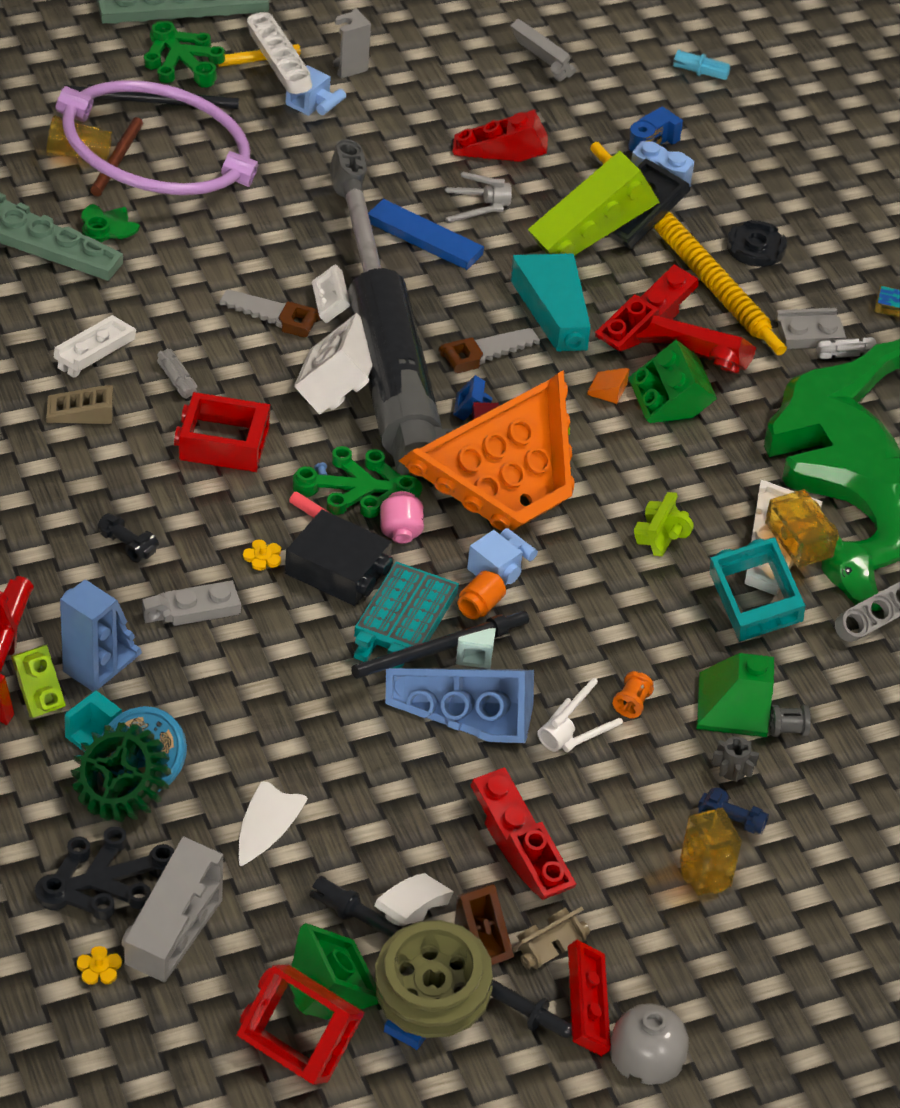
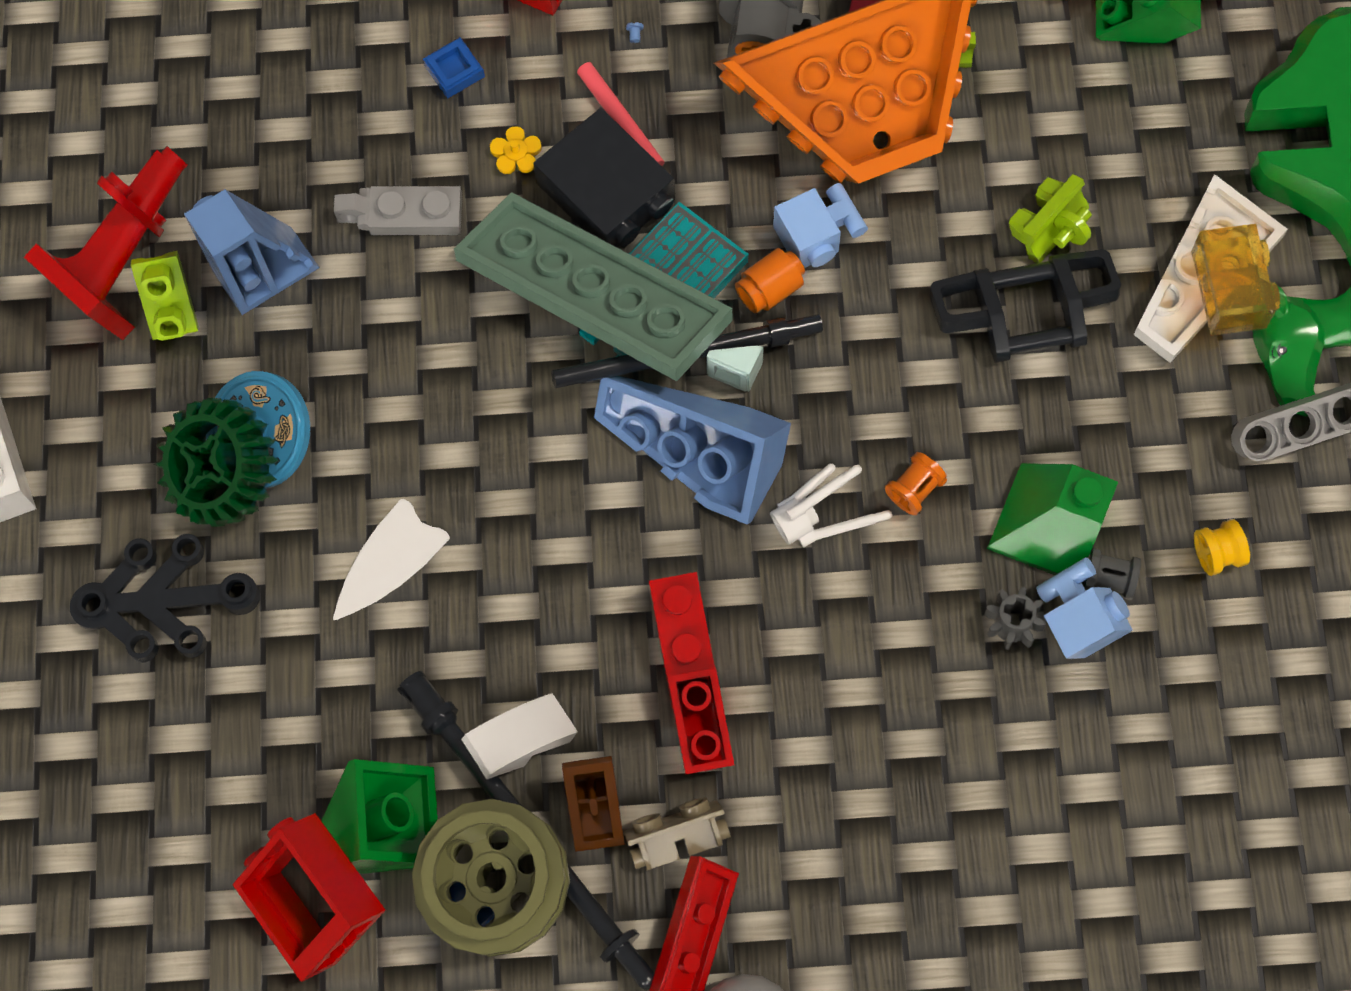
camera: 25 degrees right, 25 degrees up
teal panel [64,690,122,752] -> none
yellow plant [77,946,122,985] -> none
black bar [98,513,159,563] -> none
light grey wedge [122,836,223,983] -> none
green plant [293,446,422,518] -> none
bright pink head [380,491,424,544] -> none
clear yellow brick [679,807,742,896] -> none
dark blue bar [698,787,769,834] -> none
teal window [710,537,805,642] -> none
none -> blue tile [423,37,485,99]
none -> sand green plate [454,192,733,381]
none -> black bar [930,249,1121,363]
none -> light blue brick [1036,557,1133,659]
none -> yellow wheel [1194,519,1250,576]

